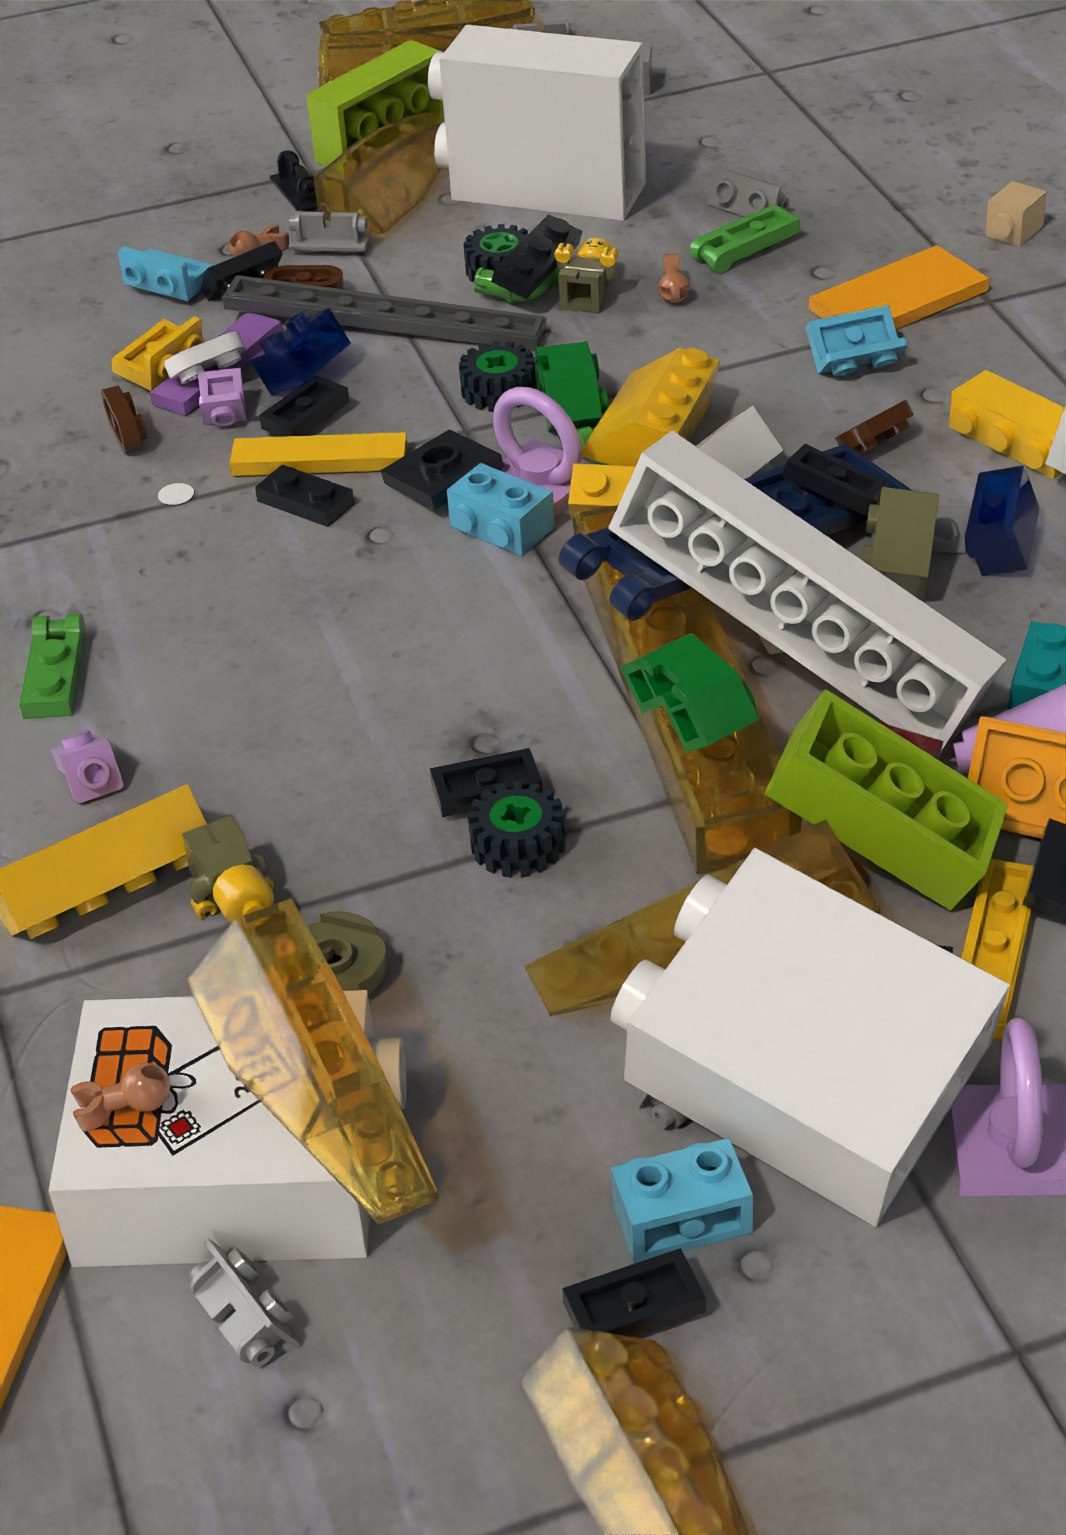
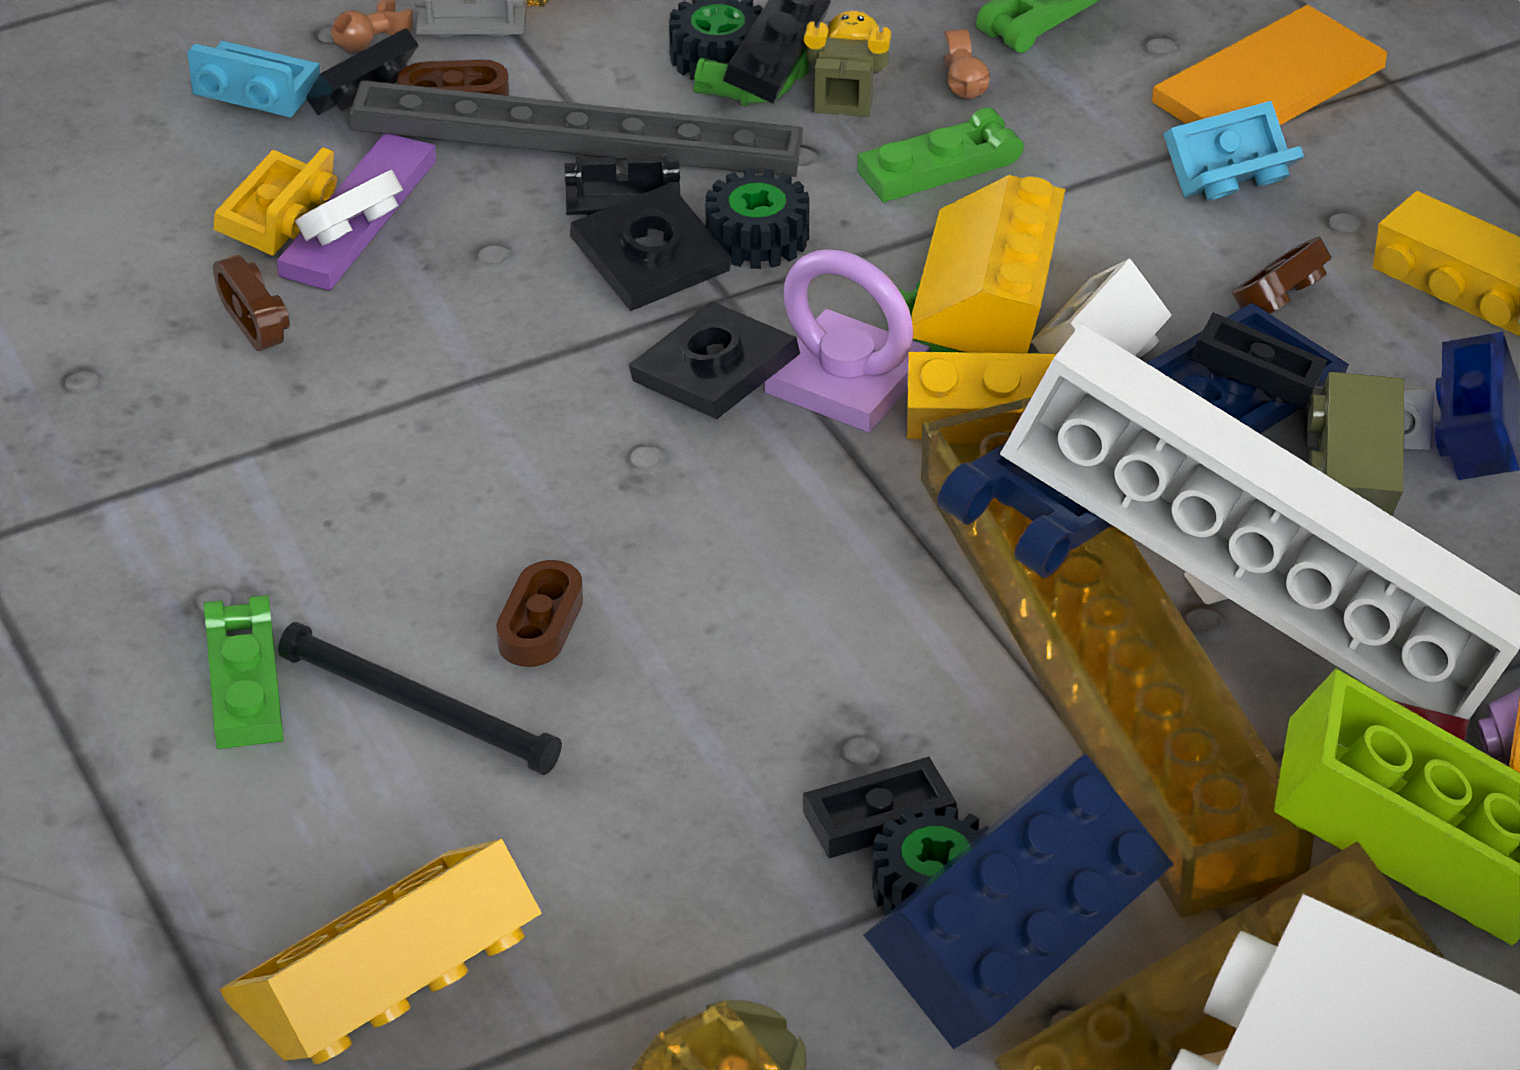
camera: 10 degrees left, 0 degrees up
lavender bracket [51,730,123,803] -> none
white sticker [158,483,194,505] -> none
piece [182,814,274,926] -> none
lavender bracket [198,368,246,426] -> none
yellow tile [229,432,408,476] -> none
clear blue brick [249,307,351,396] -> none
black plate [255,465,355,527] -> none
black plate [259,375,350,437] -> none
medium azure brick [447,463,555,556] -> none
green brick [535,341,608,432] -> none
green brick [620,633,760,753] -> none
none -> black bar [278,622,562,775]
none -> reddish brown plate [496,560,583,667]
none -> black hinge [564,154,680,215]
none -> black piece [570,183,731,311]
none -> bright green plate [857,107,1024,203]
none -> dark blue brick [863,753,1174,1049]

